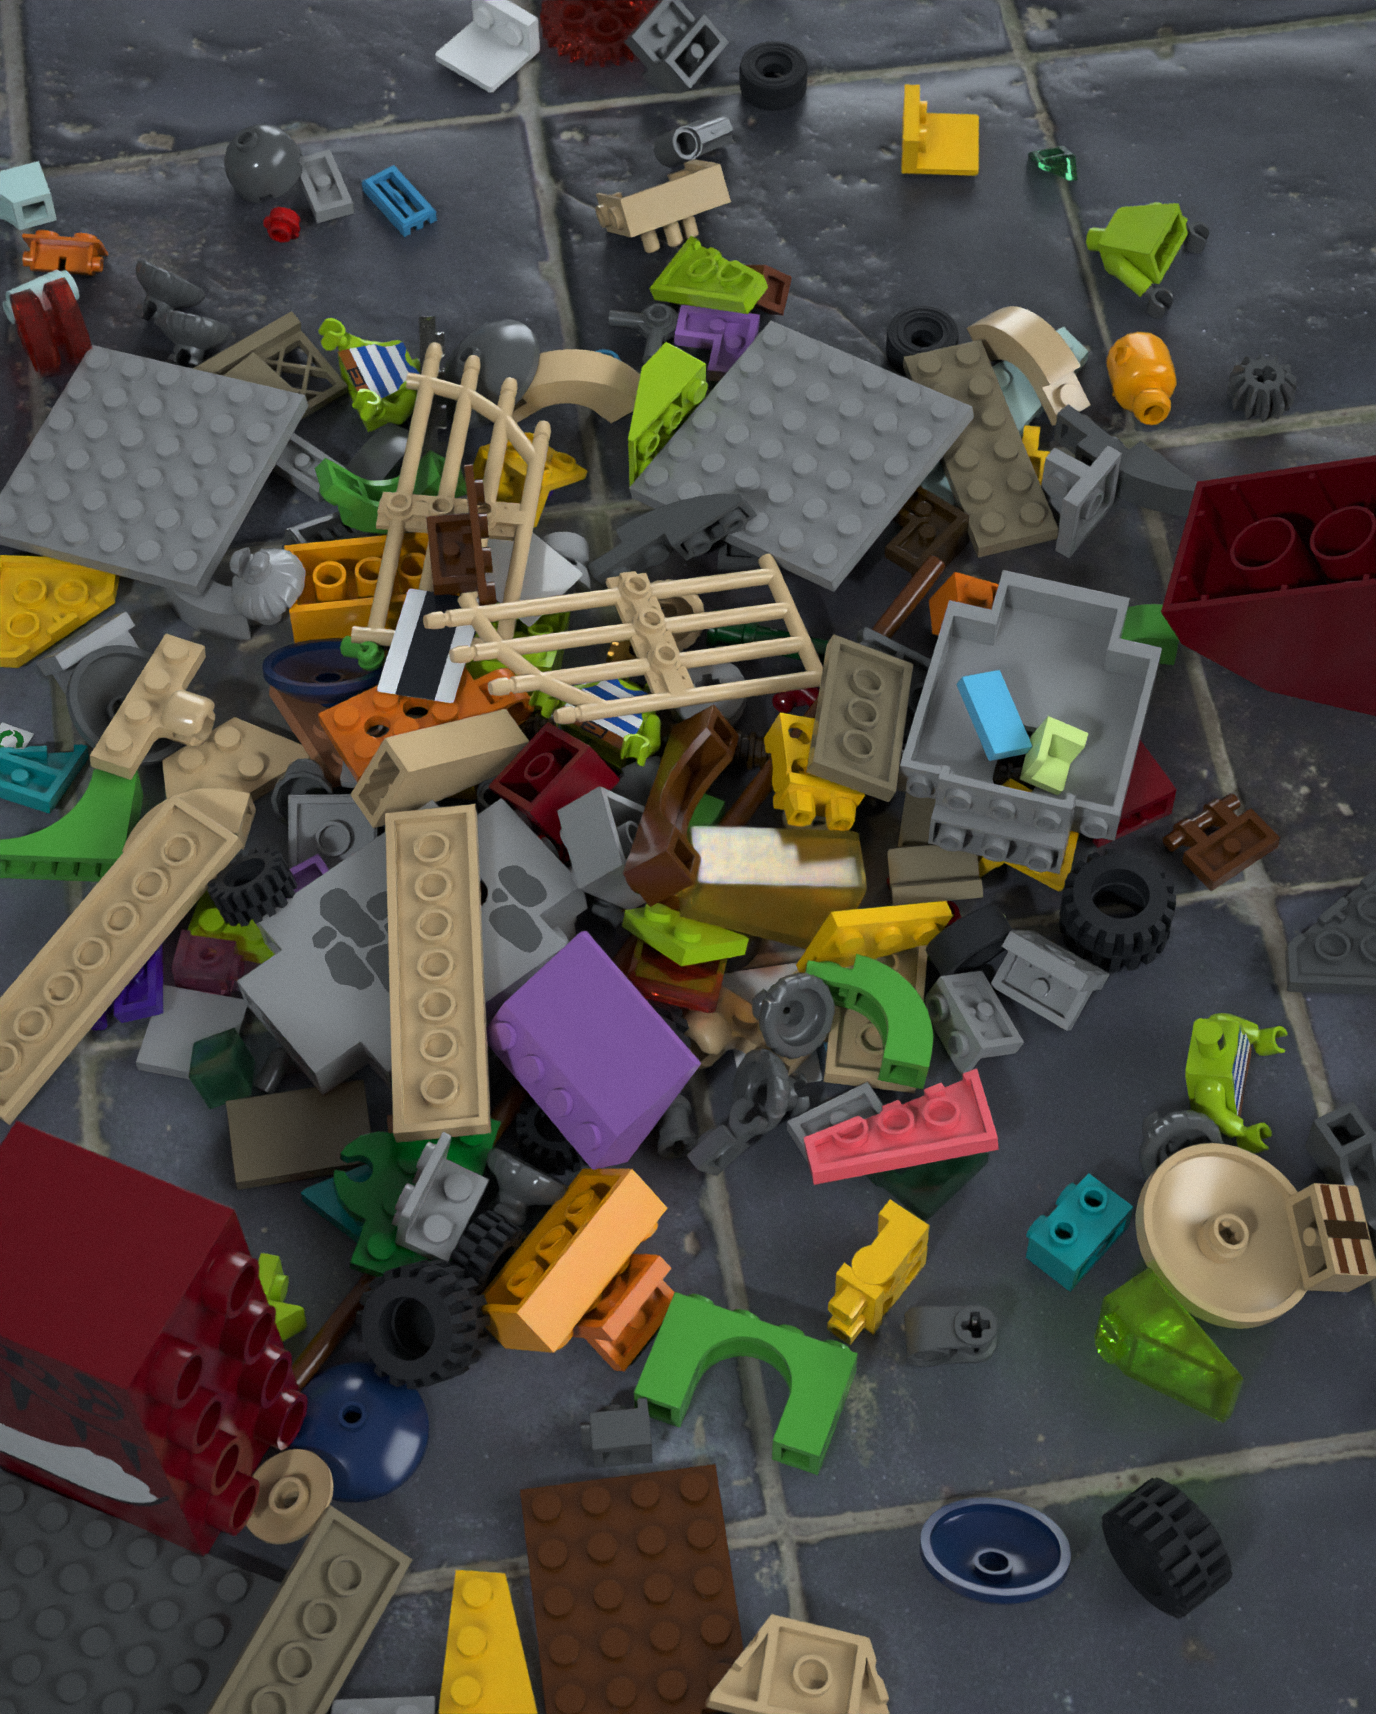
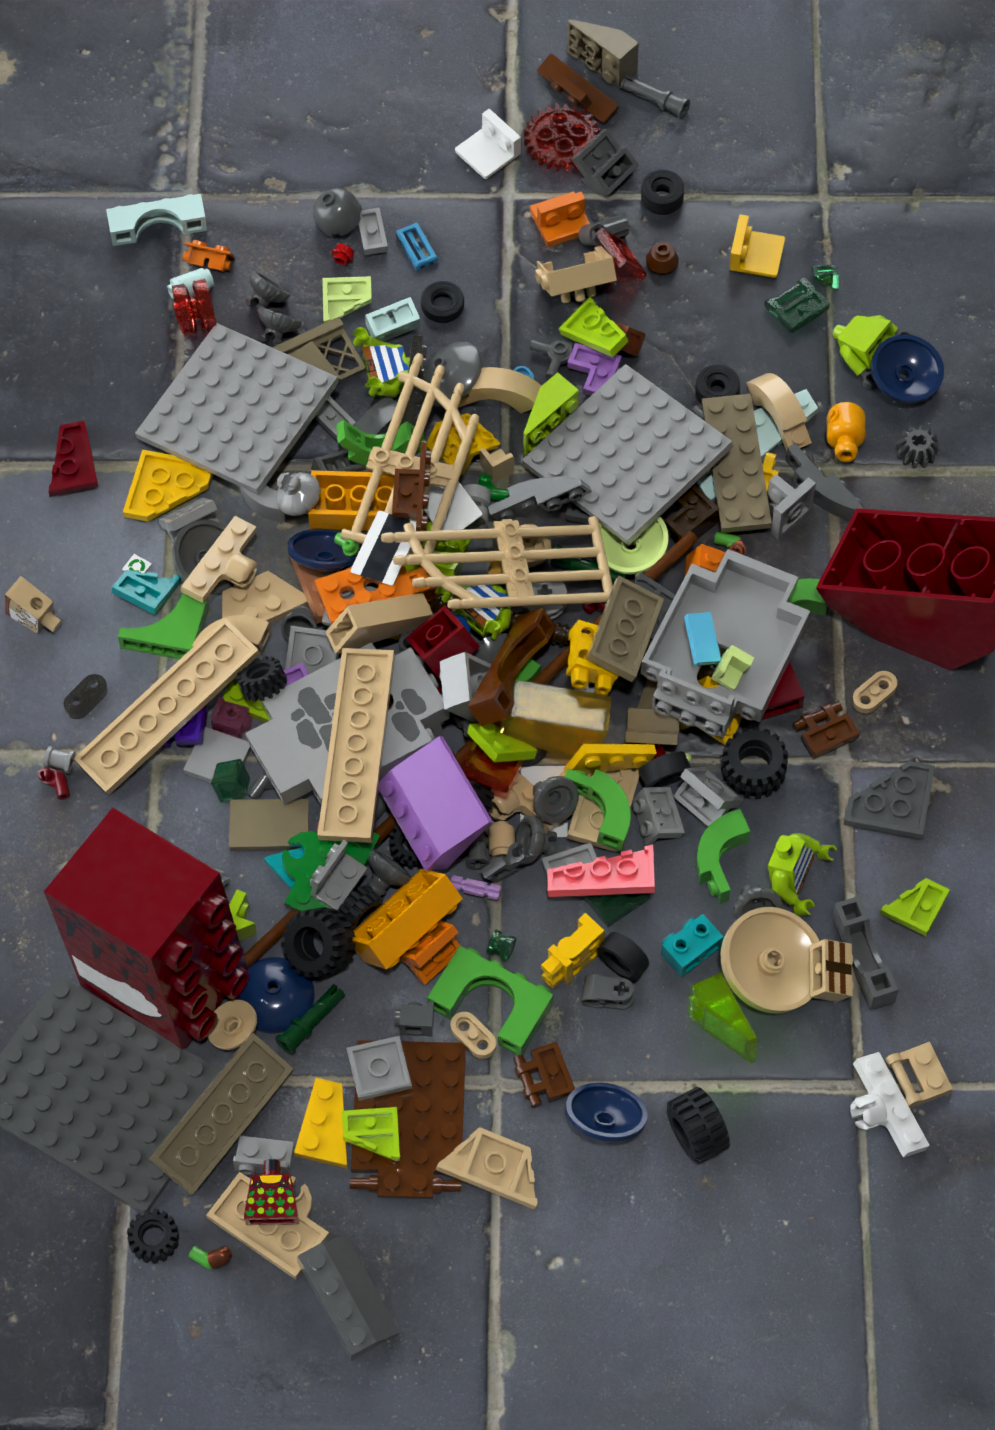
camera: 10 degrees right, 5 degrees up
none -> dark green pin [275,984,345,1055]
none -> yellowish green wing [322,276,372,323]
none -> lime wing [342,1107,400,1161]
none -> light grey tile [346,1036,412,1101]
none -> light aqua brick [365,297,420,341]
none -> black tyre [421,281,464,323]
none -> lavender axle [450,875,501,900]
none -> tan plate [450,1012,496,1059]
none -> green arm [477,474,509,501]
none -> tan panel [480,448,514,483]
none -> clear green wheel [486,930,517,962]
none -> tan brick [488,821,515,858]
none -> reddish brown plate [513,1042,575,1108]
none -> orange bracket [530,191,590,248]
none -> yellowish green dish [593,516,669,575]
none -> clear red plate [595,228,647,281]
none -> black tyre [597,932,649,982]
none -> reddish brown cone [646,242,679,274]
none -> bright green arch [696,809,750,904]
none -> bright green arm [714,531,746,556]
none -> clear green plate [764,277,830,333]
none -> tan plate [852,671,897,714]
none -> dark blue dish [871,334,944,403]

